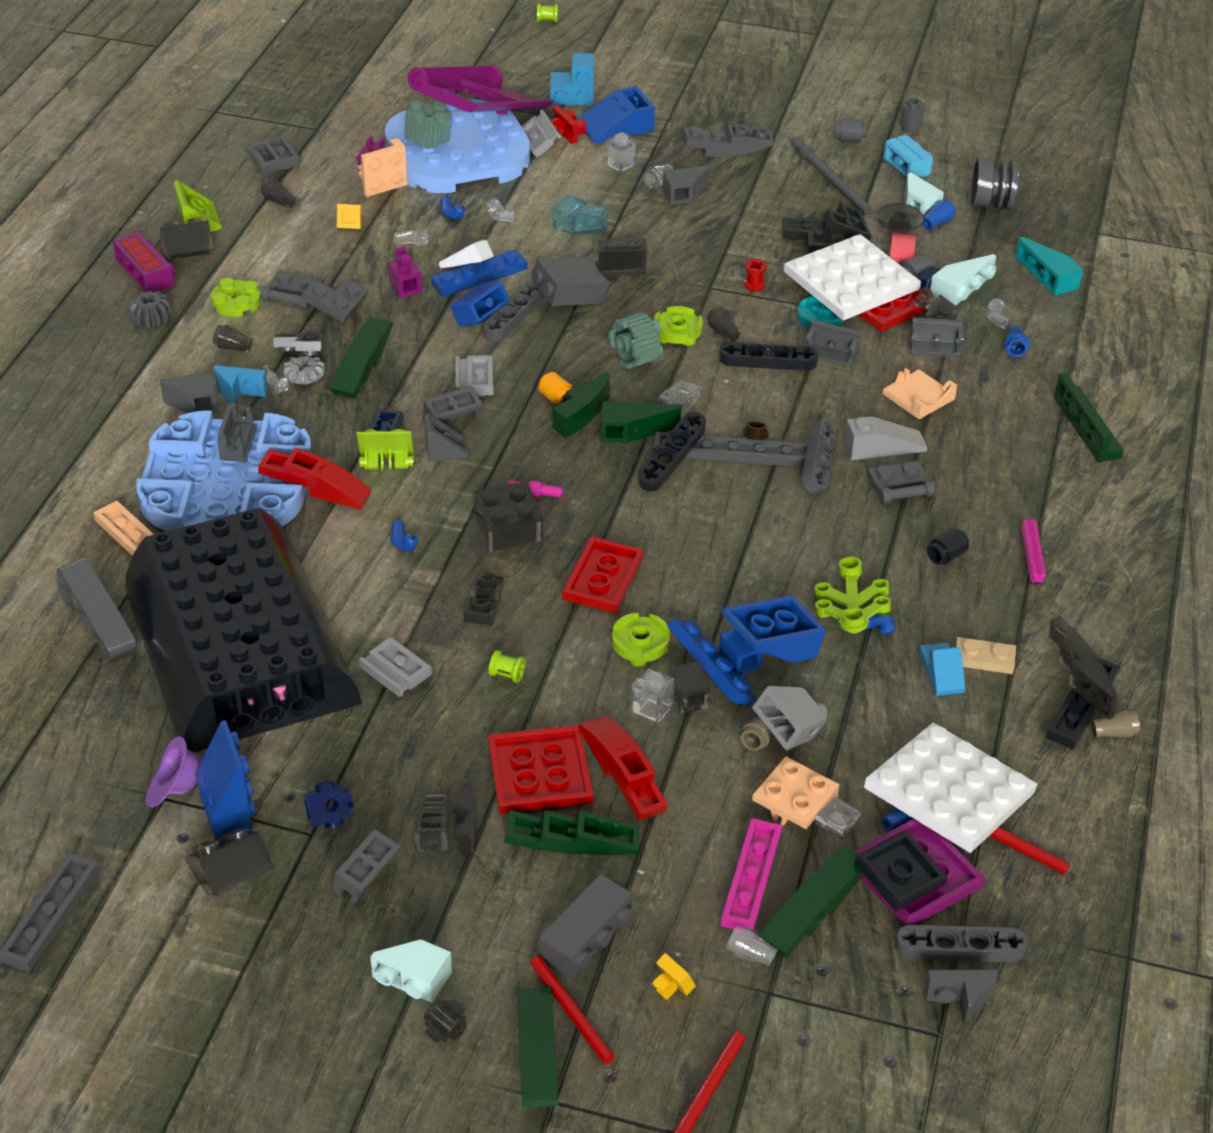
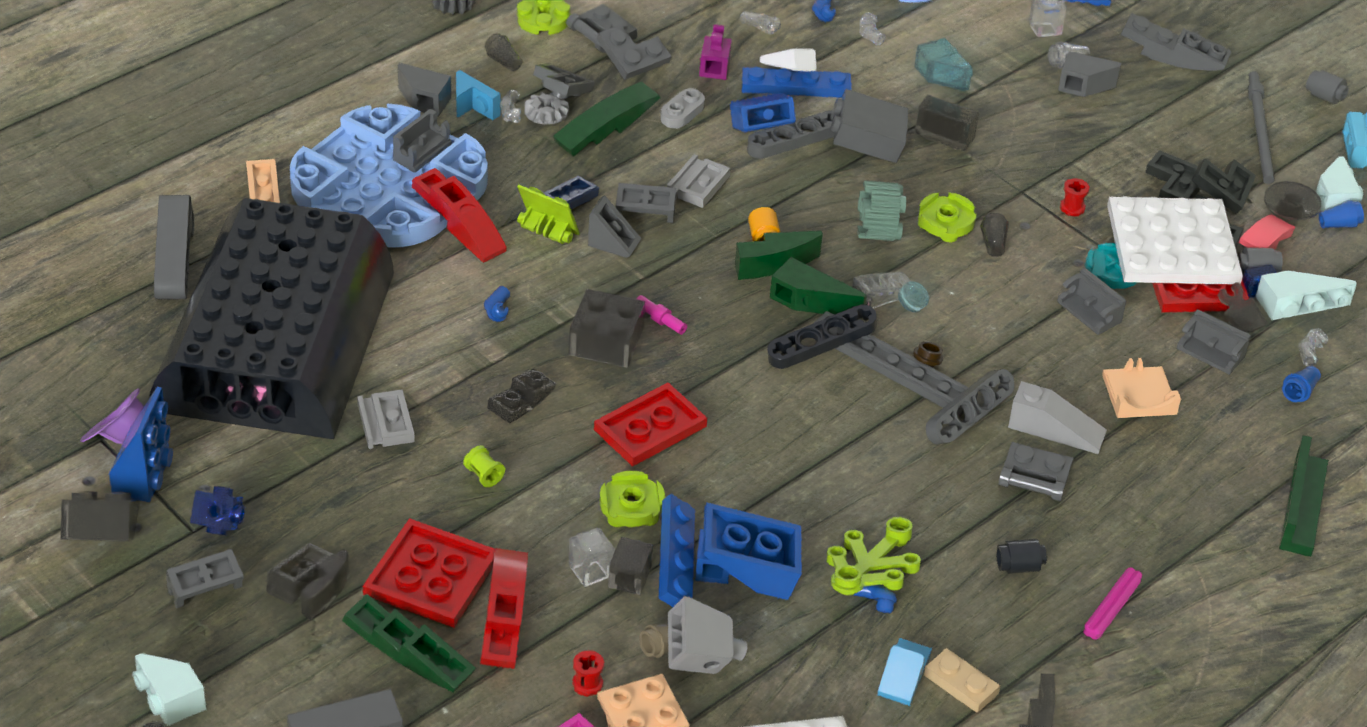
camera: 30 degrees right, 0 degrees up
black beam [719,342,818,371] -> none
none -> red bush [572,650,604,697]
none -> light grey plate [661,88,705,128]
none -> clear light blue tile [898,281,929,312]

